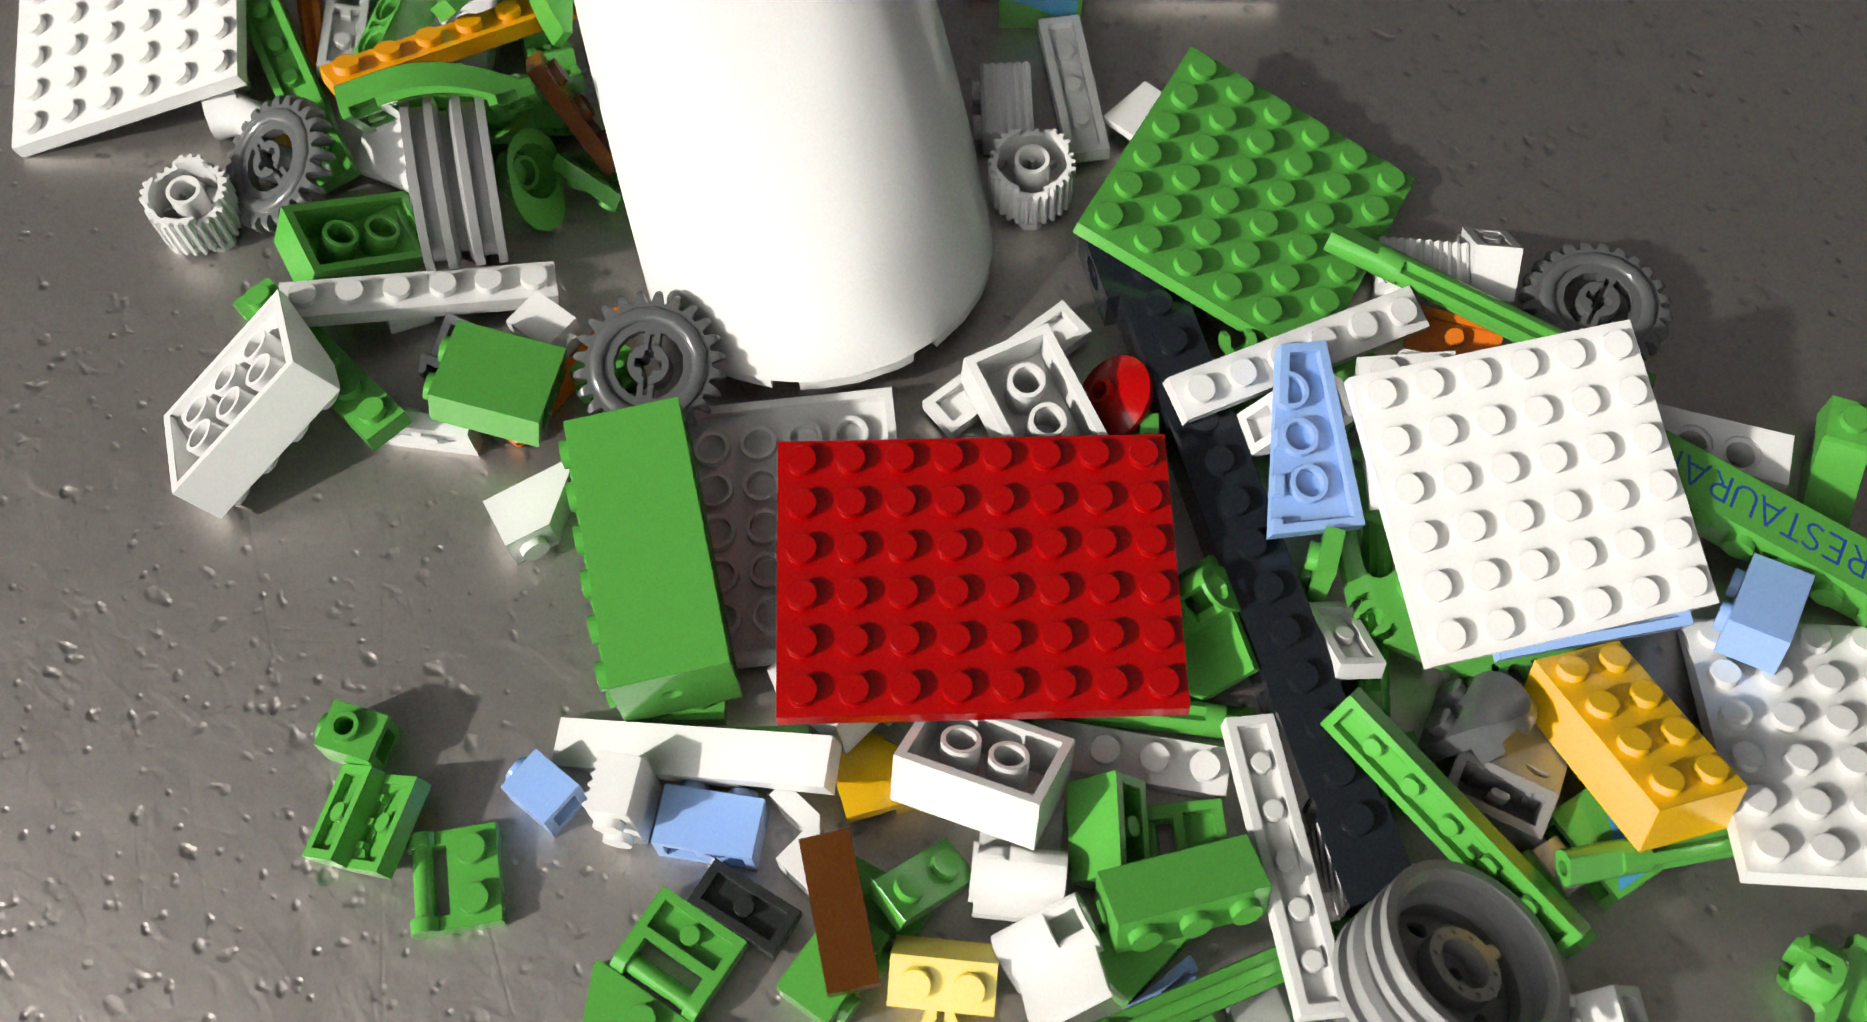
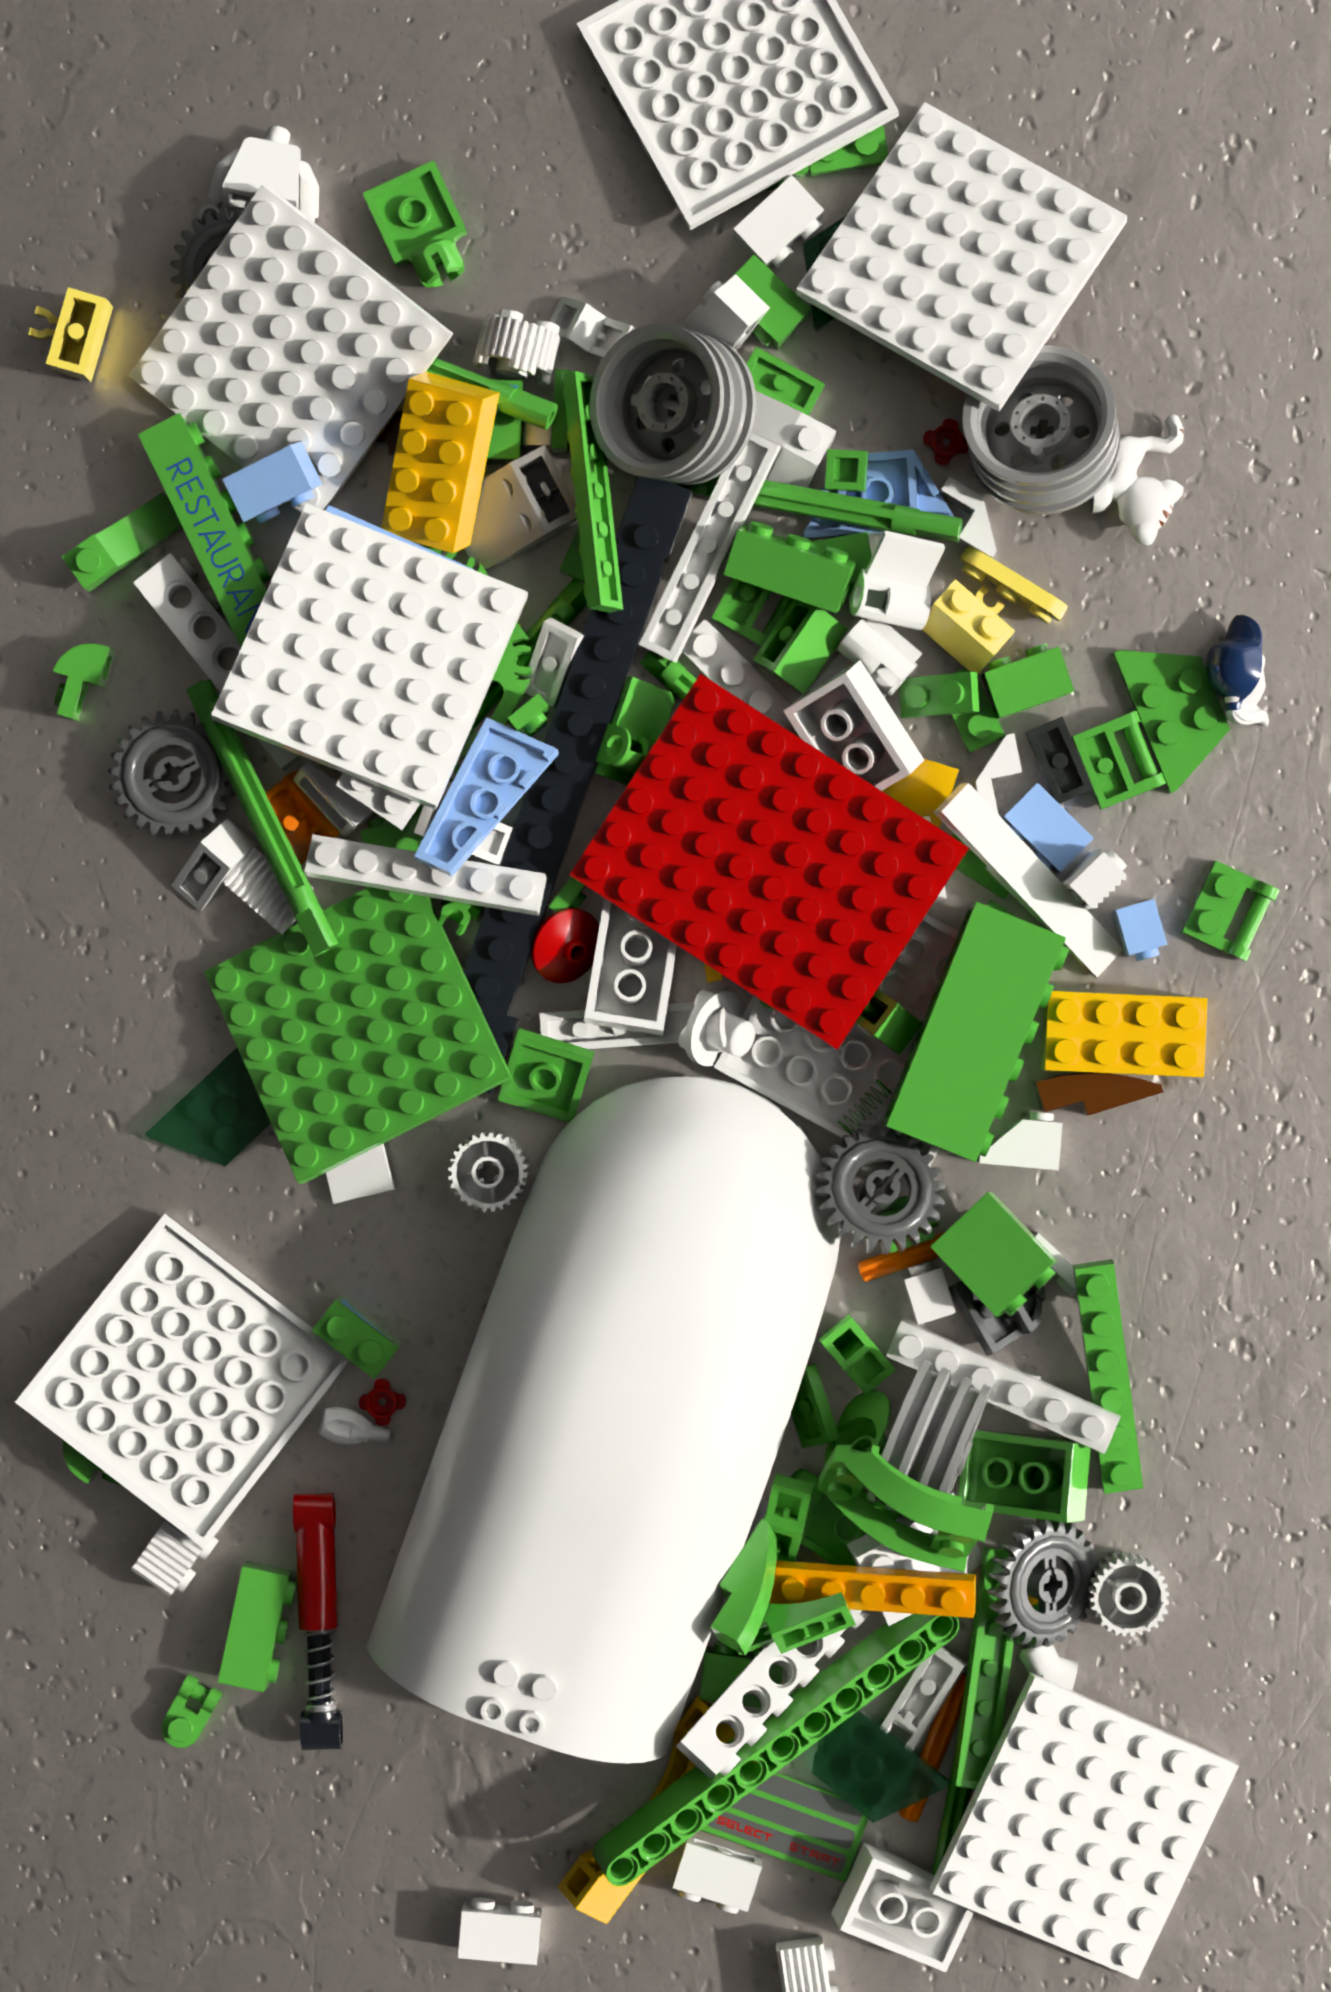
camera: 150 degrees left, 25 degrees up
white slope [163,289,341,519] -> none
bright green slope [302,763,432,880] -> none
bright green brick [313,699,403,772] -> none
reddish brown plate [526,50,616,177] -> none
reddish brown tile [798,828,881,998] -> none
white brick [971,61,1034,155] -> none
white plate [1038,14,1110,163] -> none
dark grey slope [1417,671,1538,764] -> none
none -> bright green brick [53,643,115,721]
none -> clear green wing [145,1048,271,1166]
none -> white brick [473,309,560,386]
none -> bright green plate [498,1028,595,1122]
none -> white plate [679,988,755,1066]
none -> bright green brick [818,1313,896,1395]
none -> bright green piece [837,1079,892,1136]
none -> bright green slope [855,989,923,1055]
none -> reddish brown slope [1032,1073,1163,1116]
none -> yellow brick [1041,991,1208,1077]

